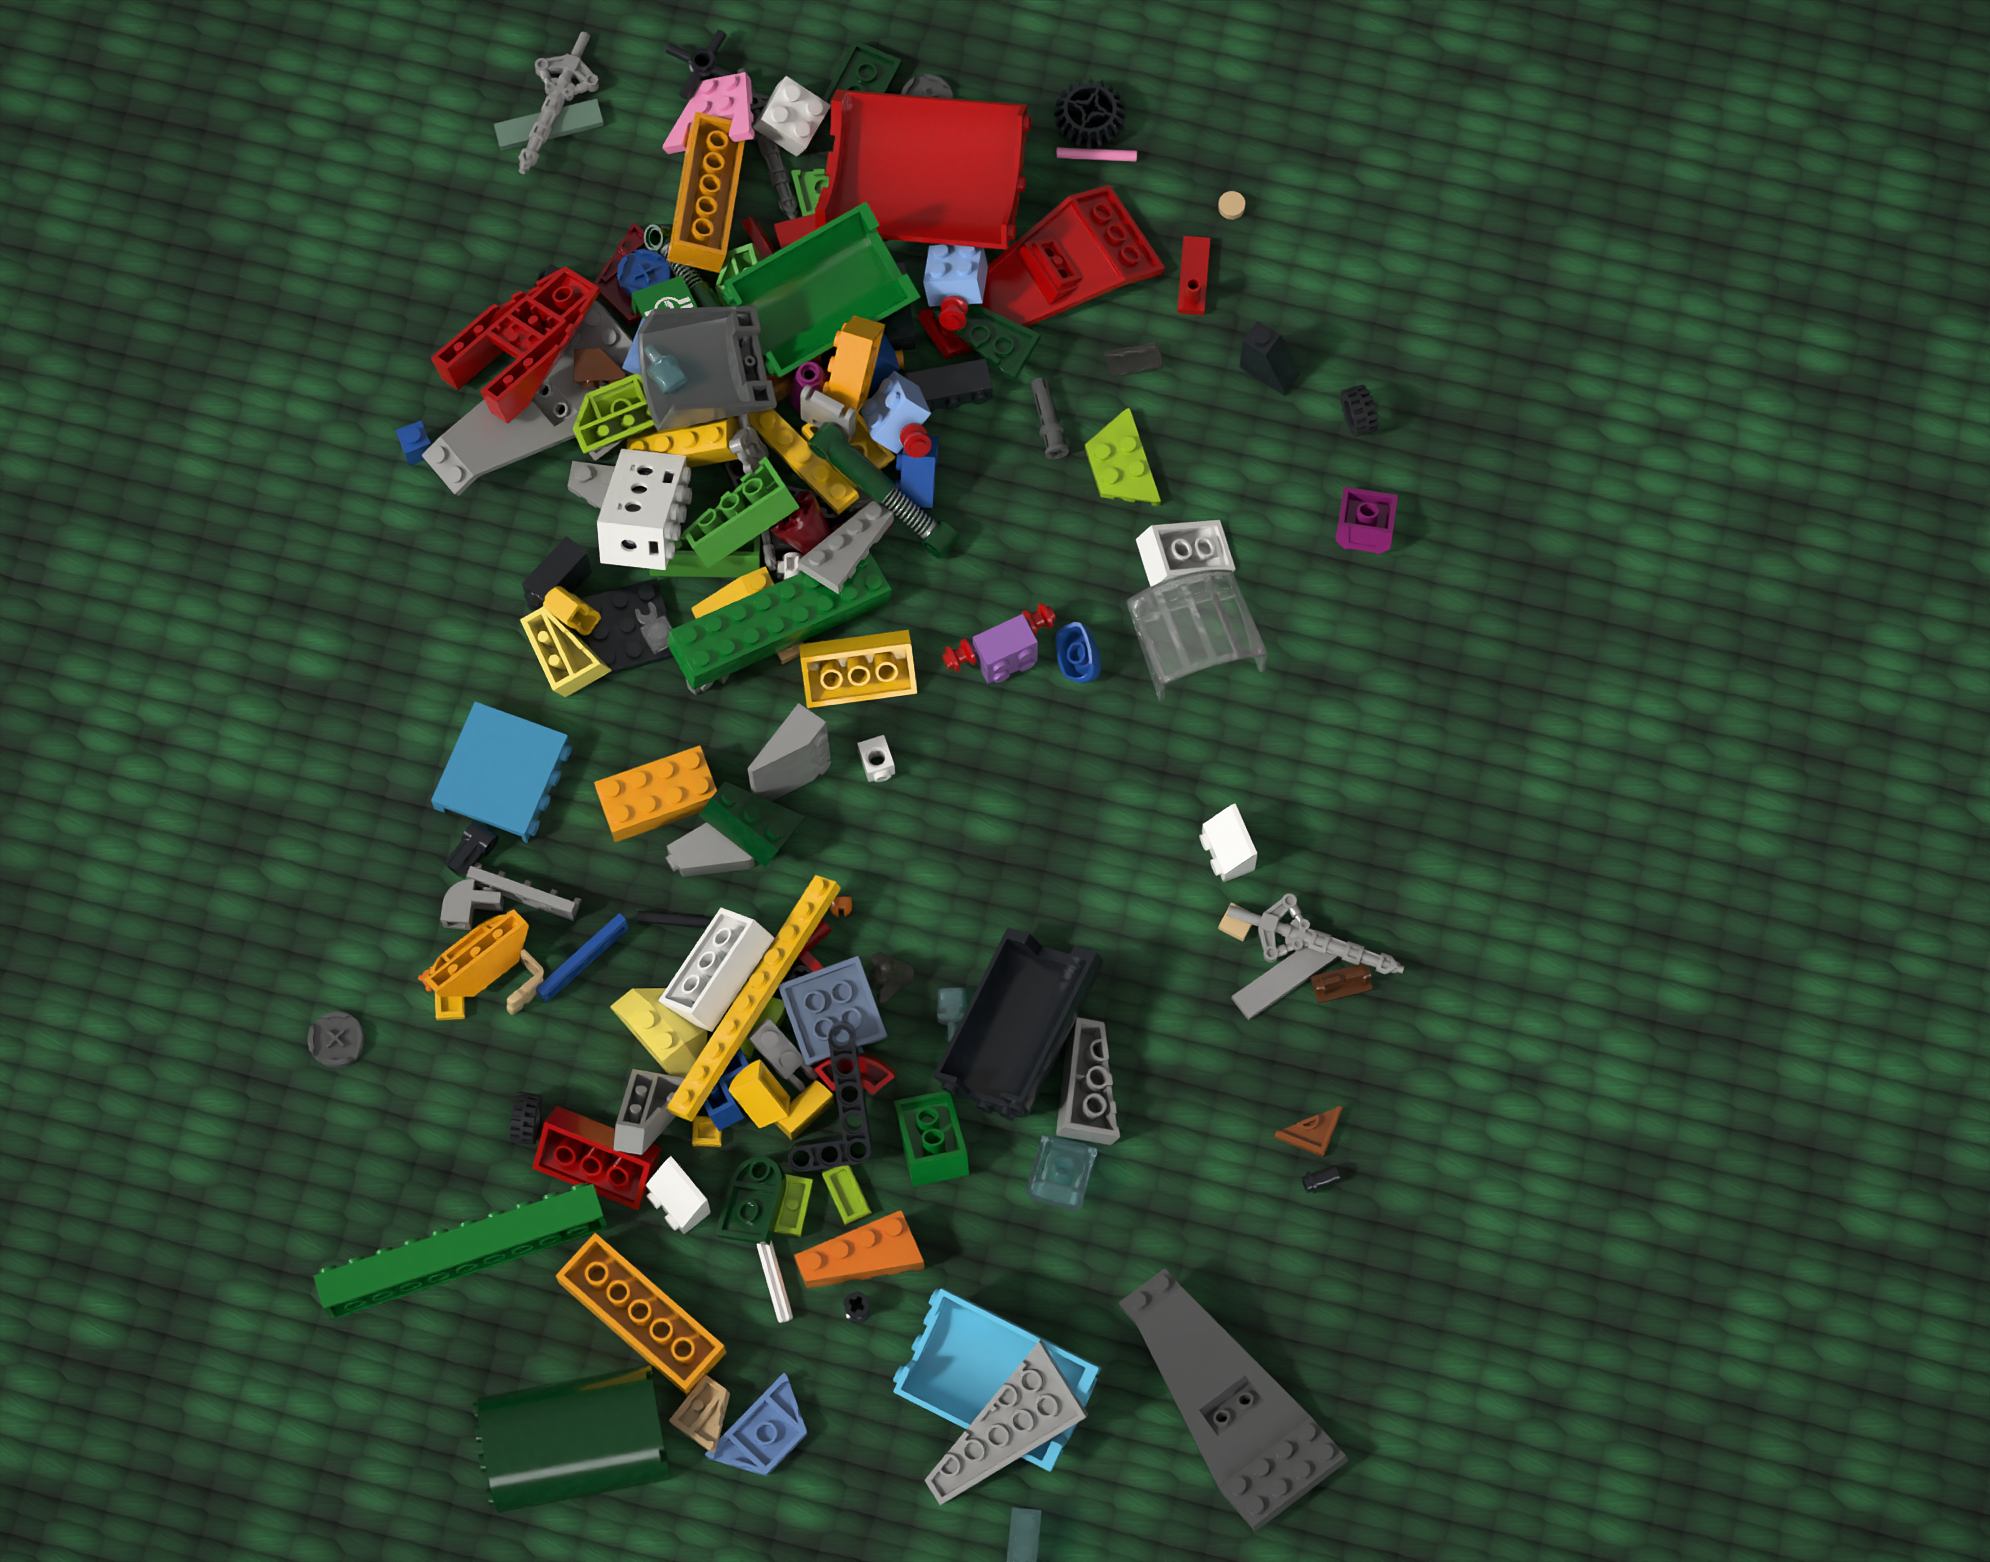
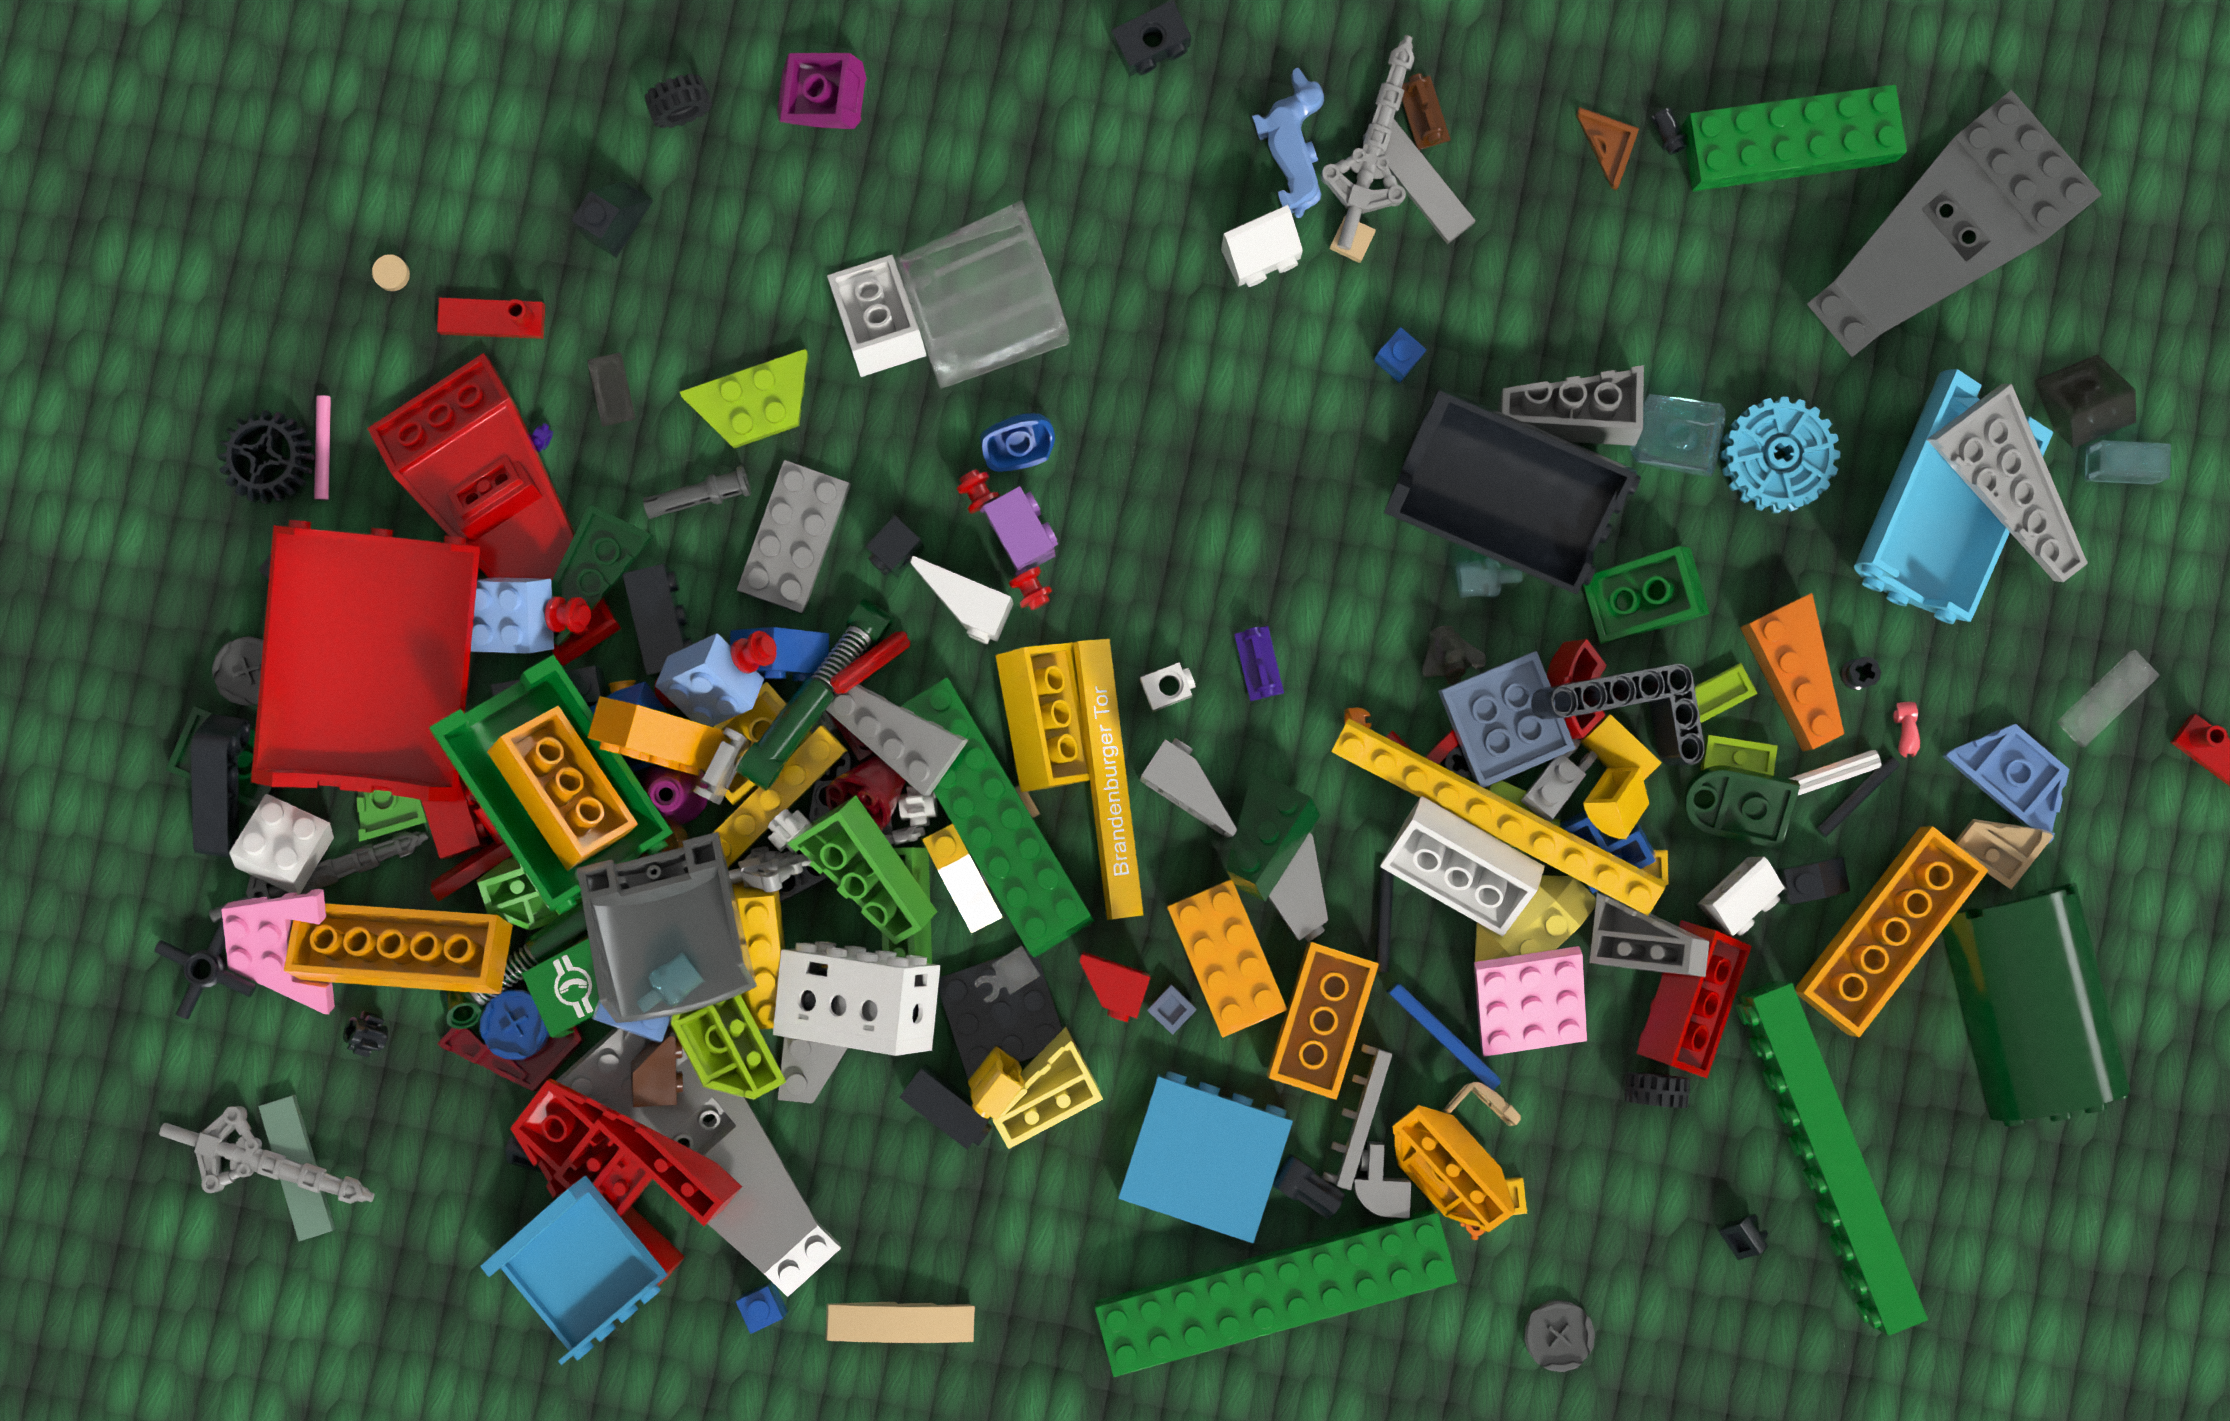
camera: 95 degrees left, 15 degrees up
none -> black beam [191,714,251,858]
none -> black gear [343,1011,388,1057]
none -> dark azure panel [480,1175,668,1365]
none -> light orange brick [487,706,638,871]
none -> dark purple piece [531,423,553,452]
none -> light grey plate [737,460,850,614]
none -> white gear [768,809,810,853]
none -> tan slope [825,1302,975,1343]
none -> red axle [830,631,911,694]
none -> black brick [866,516,925,578]
none -> white slope [910,556,1013,644]
none -> yellow tile [1073,639,1144,920]
none -> red slope [1079,952,1150,1022]
none -> green brick [1095,1208,1457,1377]
none -> black brick [1111,0,1191,77]
none -> sand blue plate [1147,985,1197,1035]
none -> dark purple hinge [1234,626,1284,701]
none -> medium blue animal [1252,68,1324,218]
none -> light orange brick [1266,941,1379,1100]
none -> blue brick [1374,327,1427,383]
none -> bright pink plate [1474,946,1587,1057]
none -> green brick [1682,85,1907,191]
none -> black tile [1718,1214,1768,1260]
none -> medium azure piece [1720,397,1840,513]
none -> black slope [1774,857,1850,904]
none -> black bar [1816,756,1900,838]
none -> coral arm [1893,702,1920,757]
none -> clear smoke slope [2035,354,2136,448]
none -> clear plate [2057,650,2160,747]

